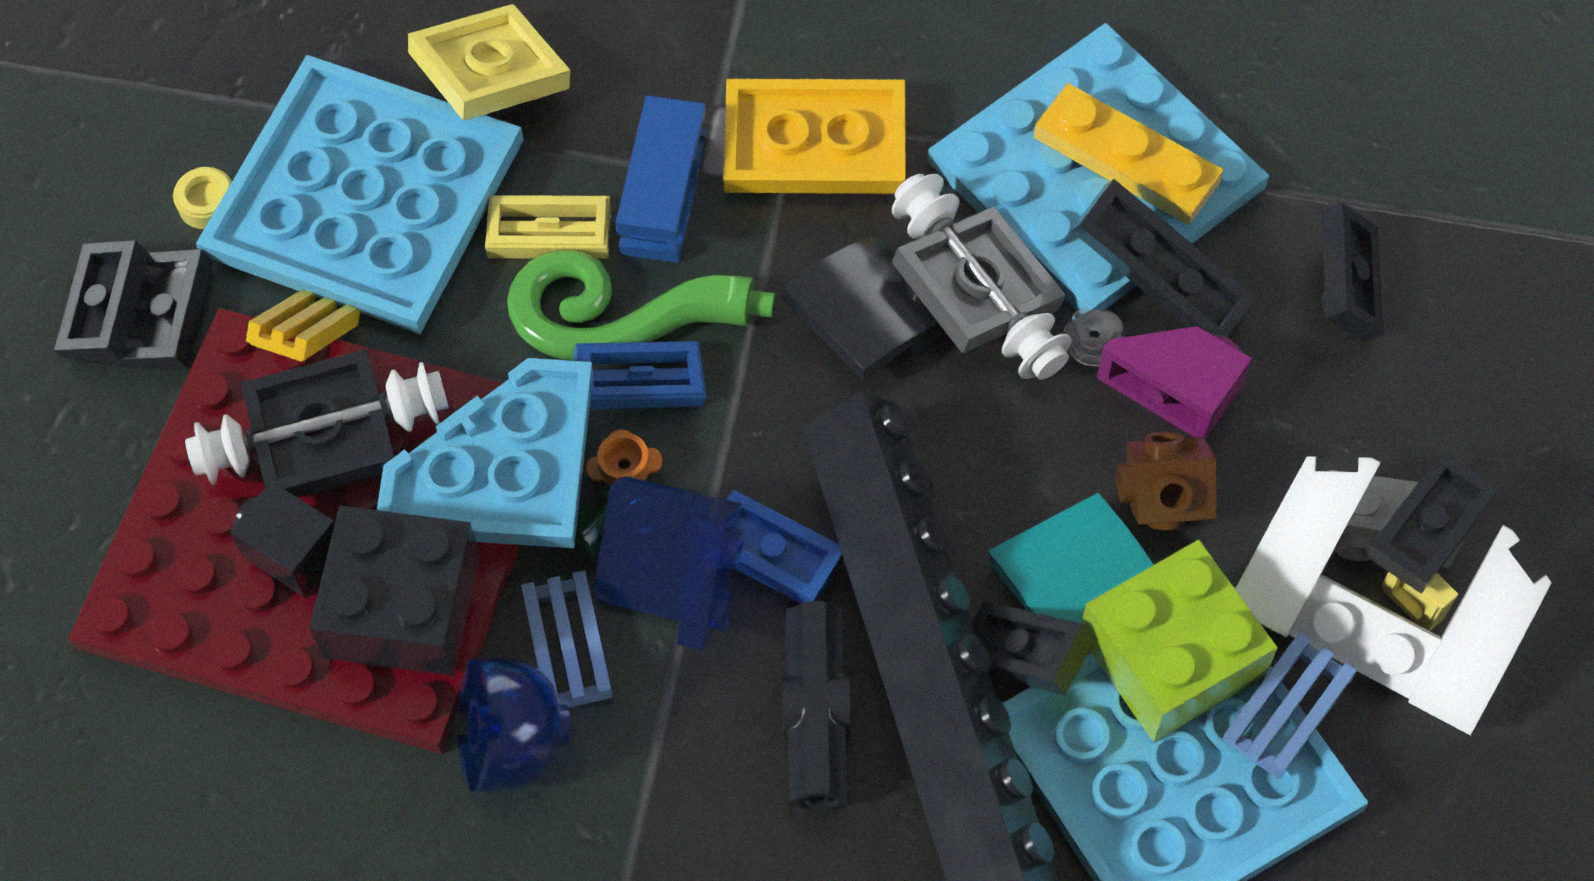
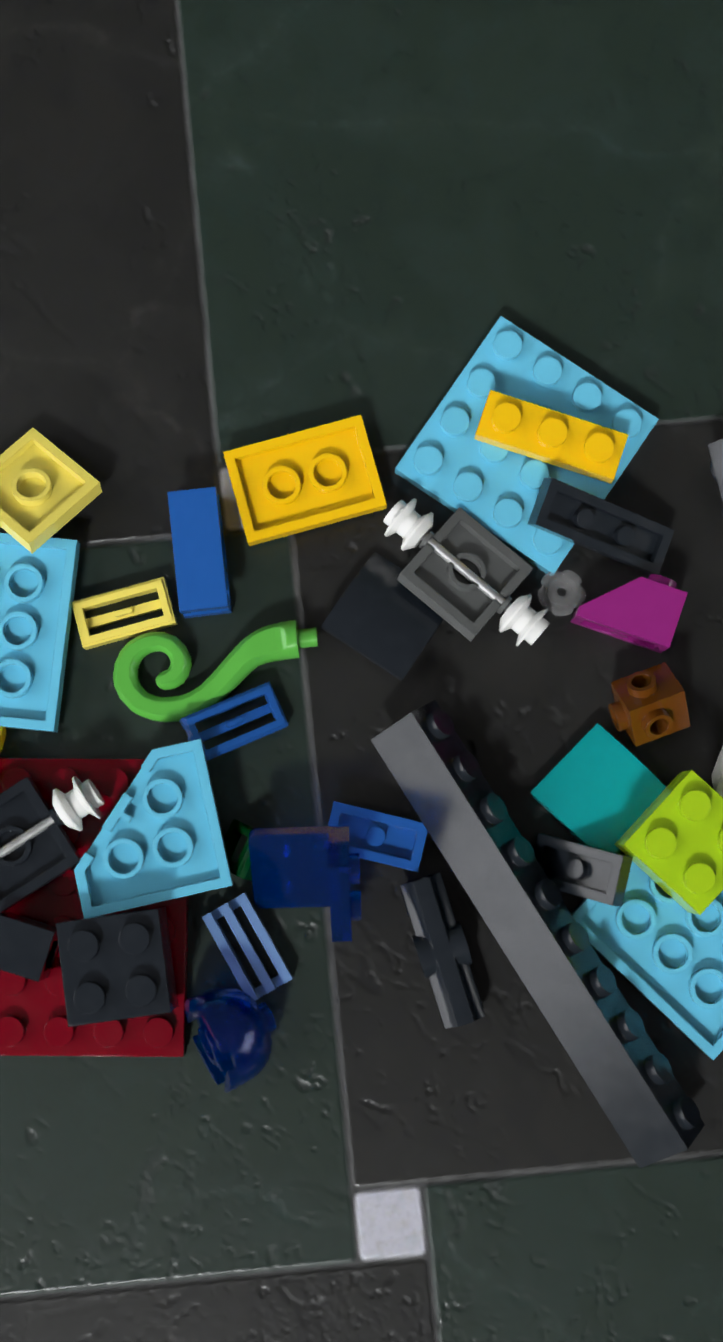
camera: 15 degrees left, 20 degrees up
orange plate [586,430,662,499] -> none

